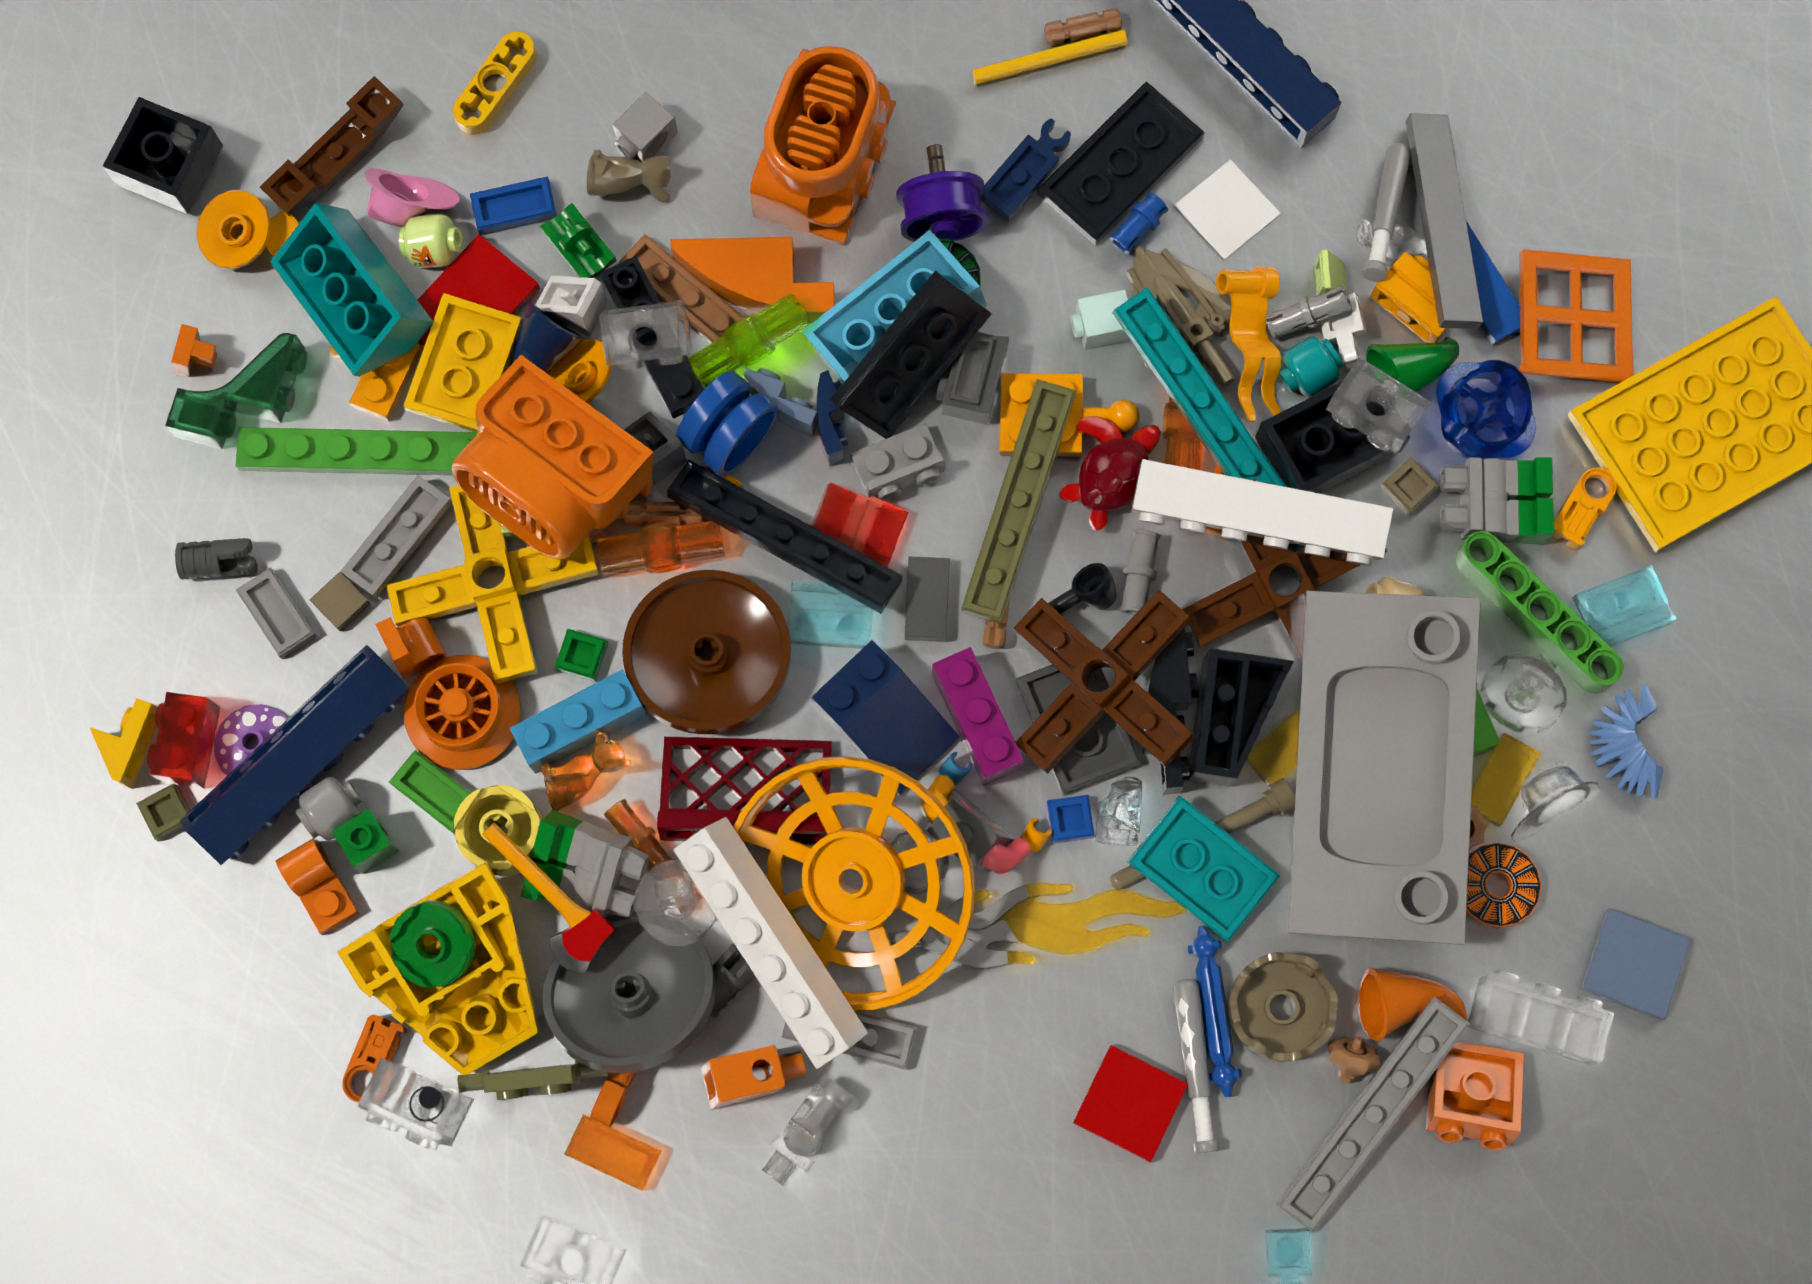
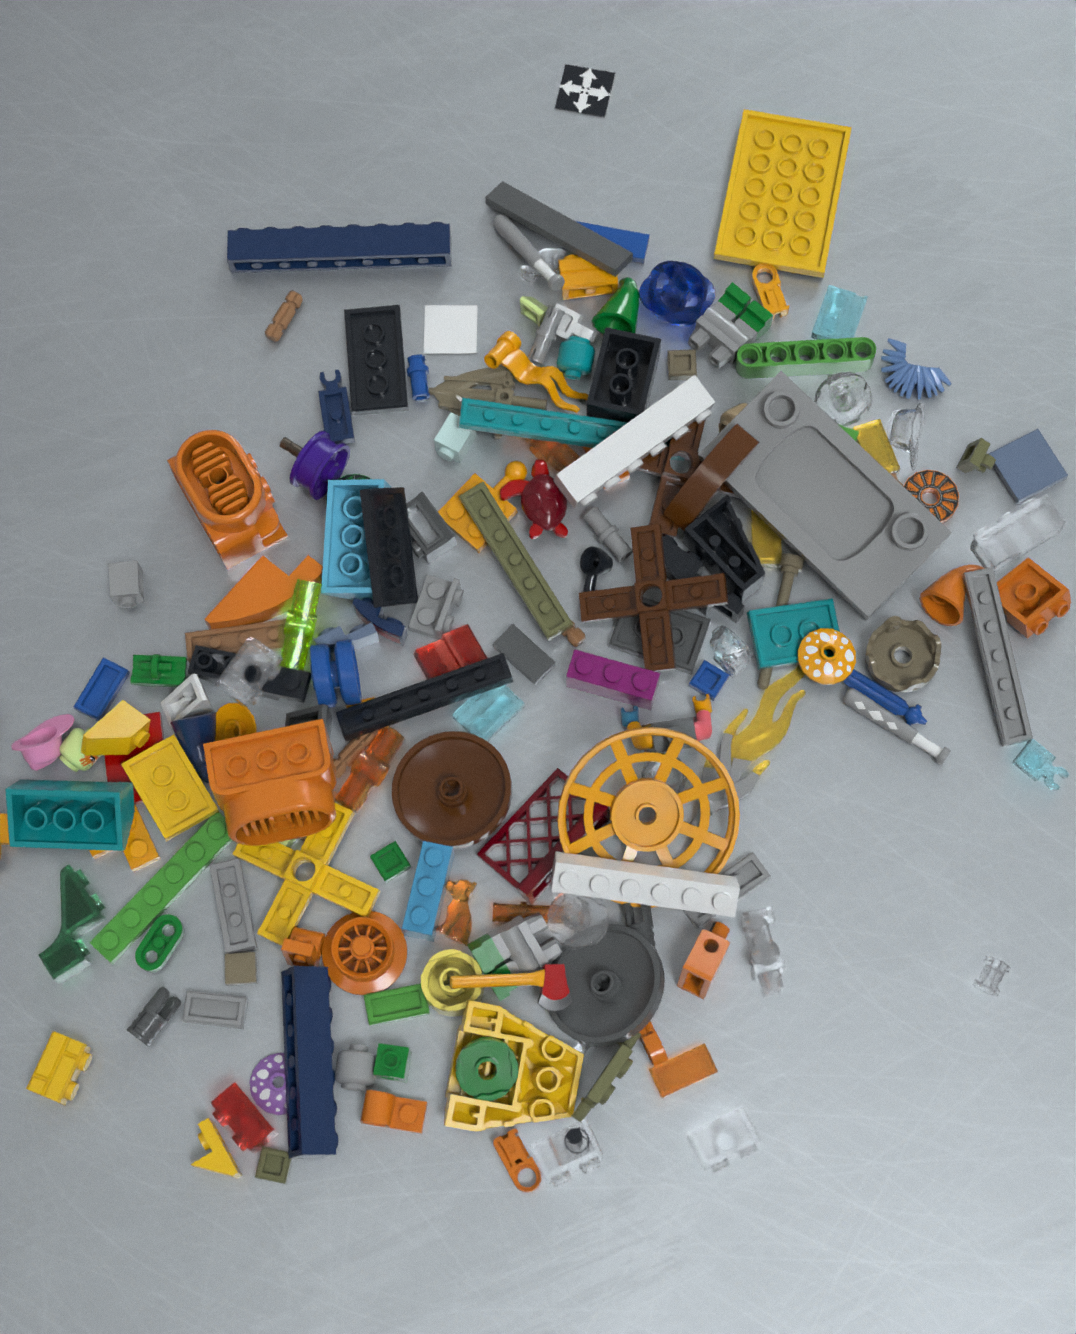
camera: 45 degrees left, 5 degrees down
orange tile [171,324,217,377] -> none
yellow beam [453,31,537,135] -> none
dark tan animal [587,150,671,202] -> none
dark blue slope [811,640,960,795] -> none
yellow bar [972,29,1128,85] -> none
red tile [1072,1045,1188,1163] -> none
clear brick [1326,357,1430,454] -> none
medium nougat piece [1328,1036,1380,1084] -> none
orange window [1518,249,1633,382] -> none
none -> yellow brick [26,1031,92,1106]
none -> yellow slope [81,700,150,756]
none -> green plate [135,914,184,973]
none -> black sticker [555,64,615,117]
none -> reddish brown slope [663,423,760,531]
none -> light orange dish [798,628,856,685]
none -> olive tile [956,438,996,474]

